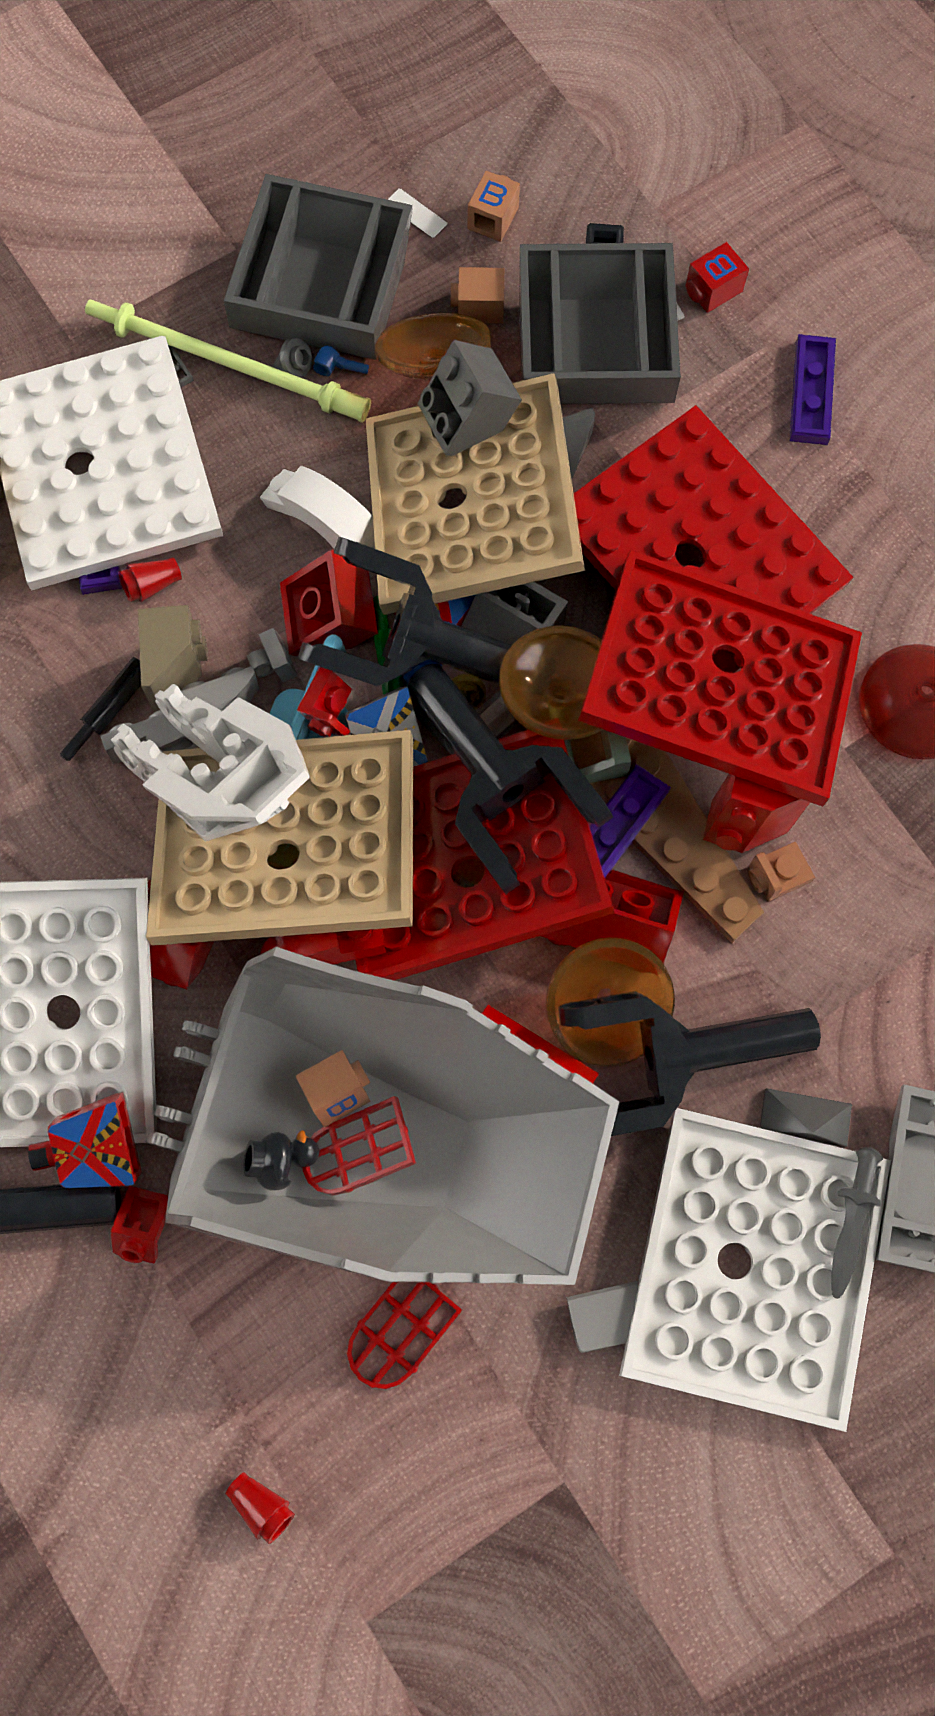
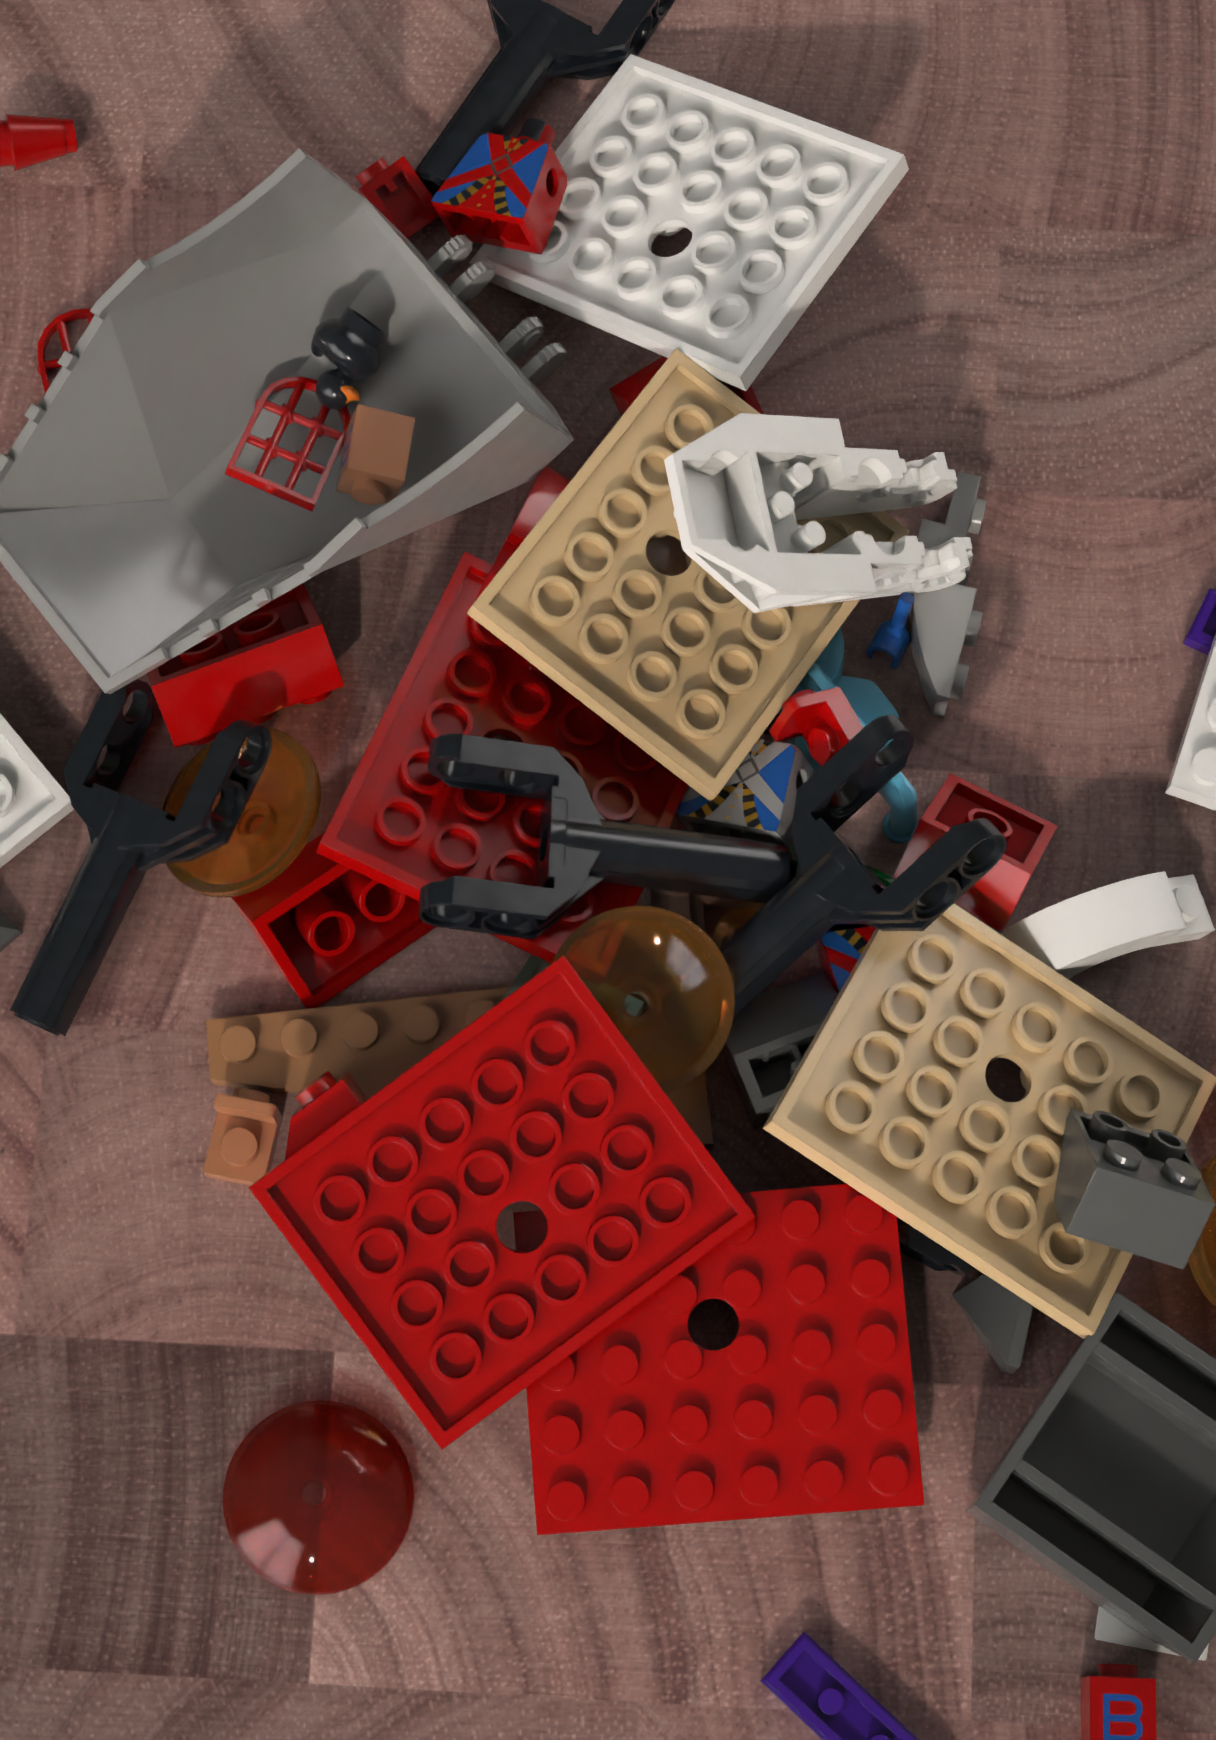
camera: 130 degrees right, 0 degrees up
black axle [60,657,141,761] -> none
red cone [119,557,182,603] -> none
dark tan slope [138,605,208,712] -> none
light grey tile [247,628,298,682] -> none
dark purple tile [590,765,671,878] -> none

